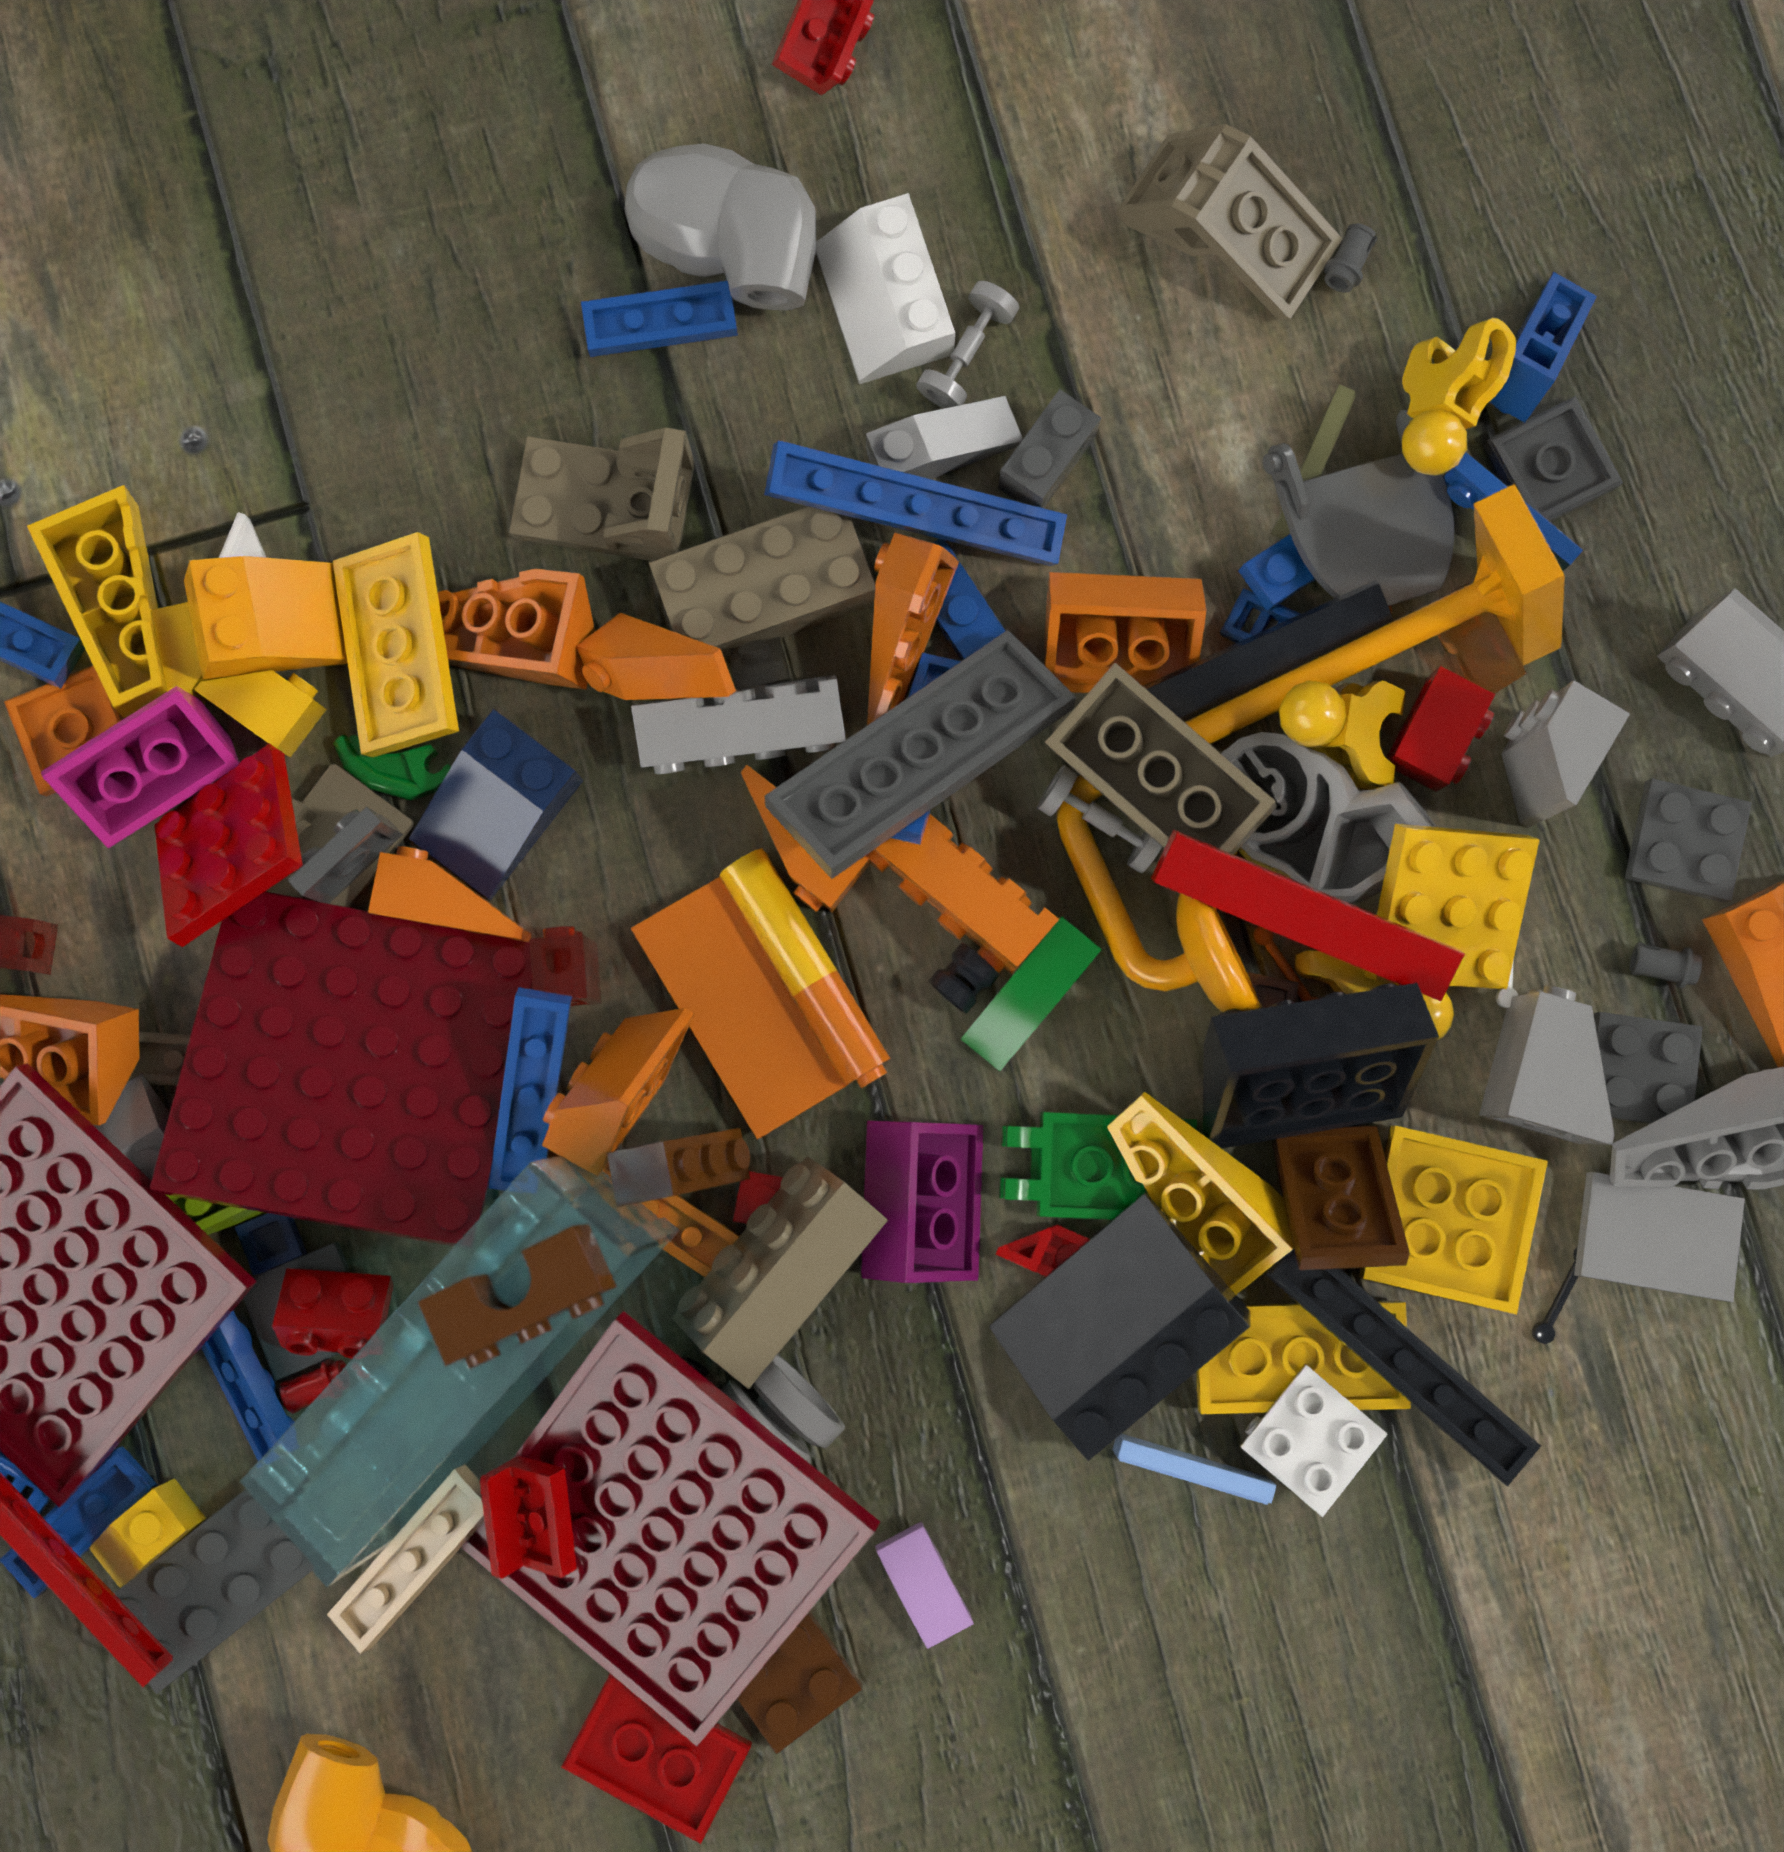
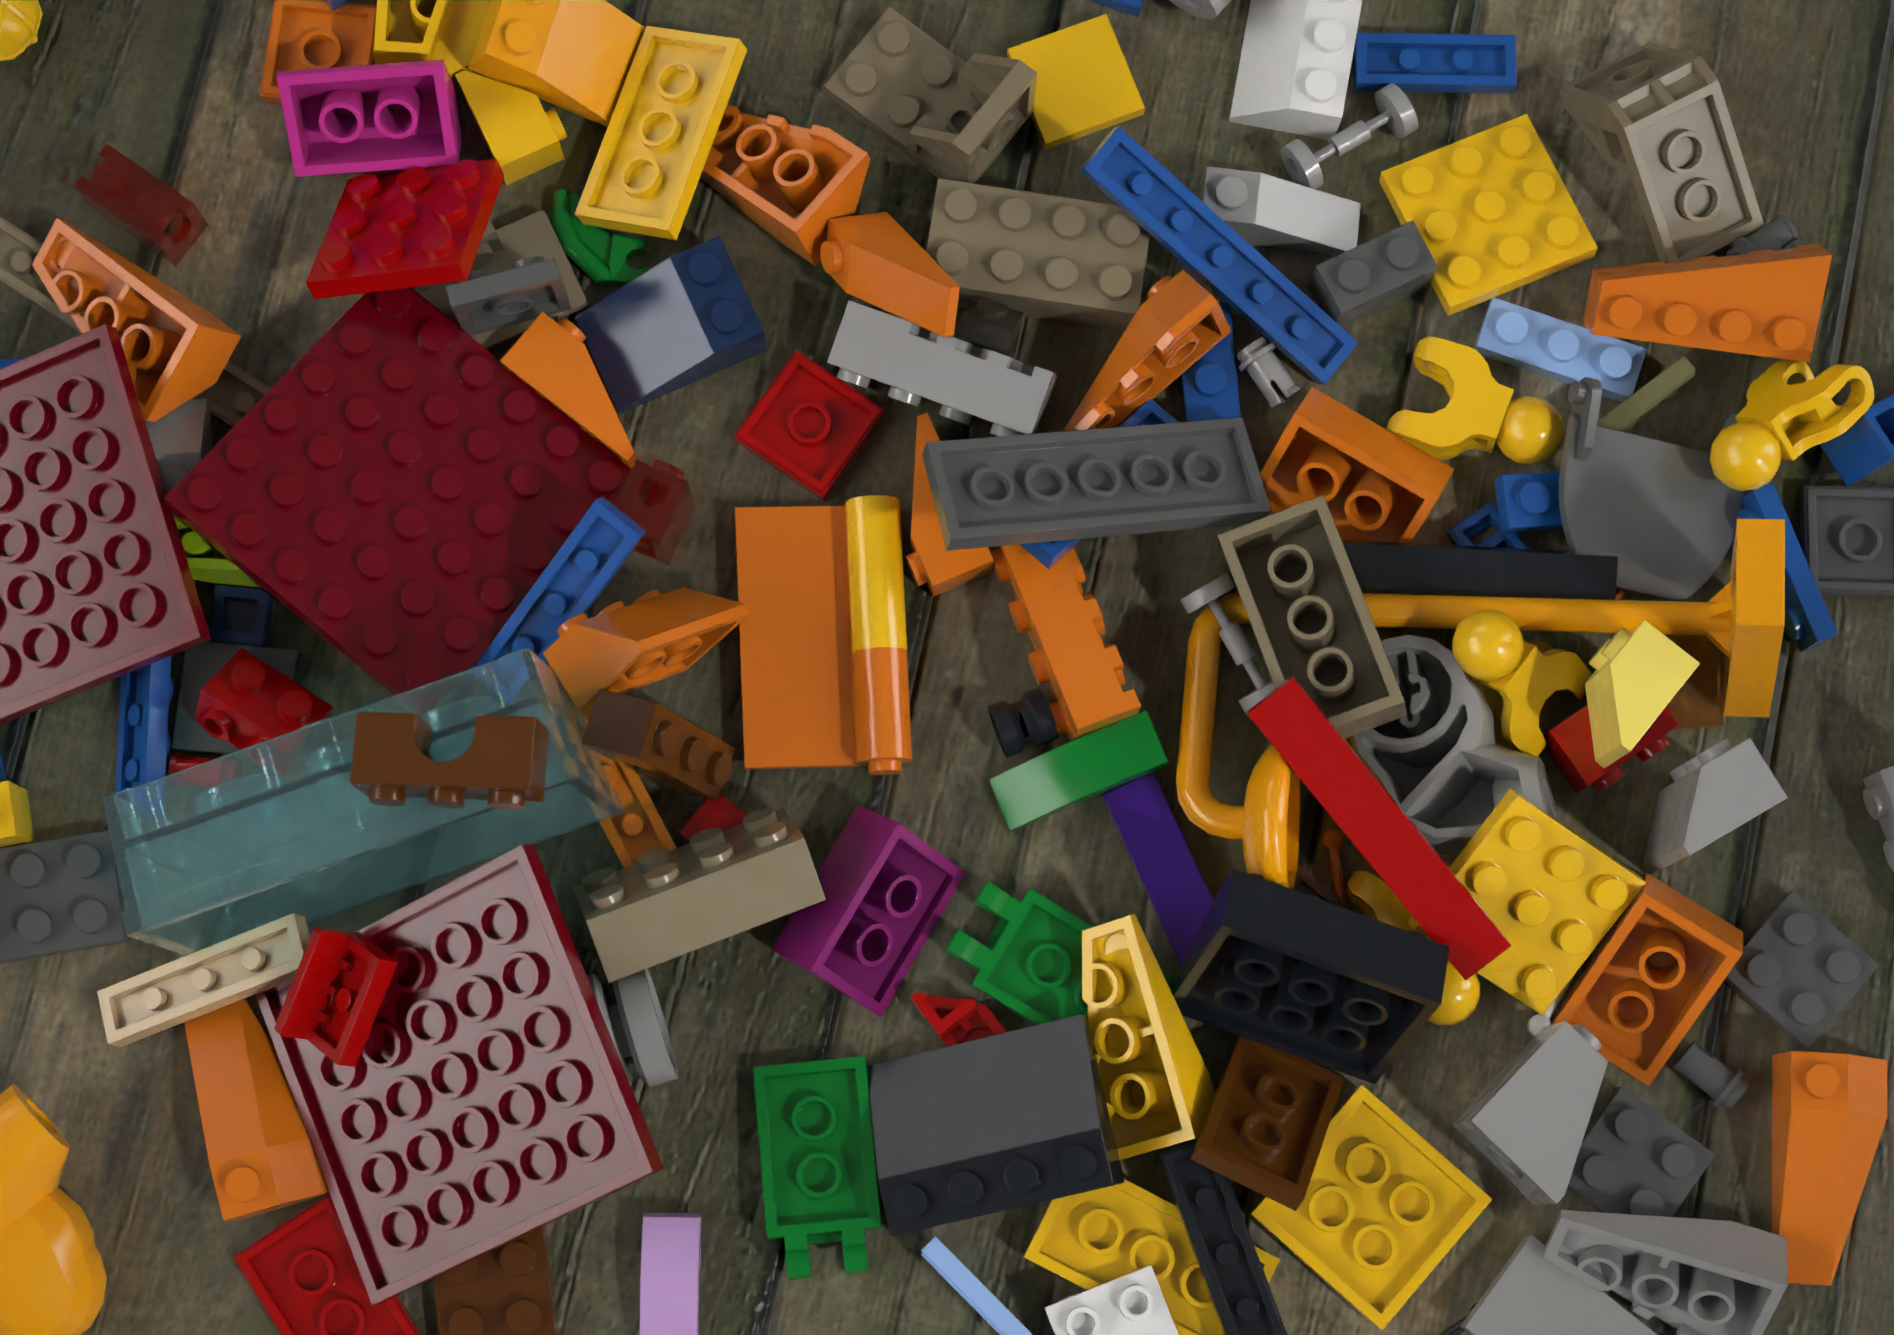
camera: 25 degrees right, 5 degrees down
none -> orange wedge [184,998,329,1221]
none -> red tile [733,350,885,501]
none -> green tile [753,1056,882,1280]
none -> yellow tile [1007,14,1145,150]
none -> dark purple tile [1103,772,1213,968]
none -> light grey pin [1236,337,1301,409]
none -> blue plate [1353,33,1517,93]
none -> yellow plate [1379,114,1598,316]
none -> yellow piece [1386,337,1564,464]
none -> light blue plate [1474,297,1647,402]
none -> orange slope [1552,872,1743,1086]
none -> orange wedge [1583,244,1832,363]
none -> light yellow slope [1585,620,1700,768]

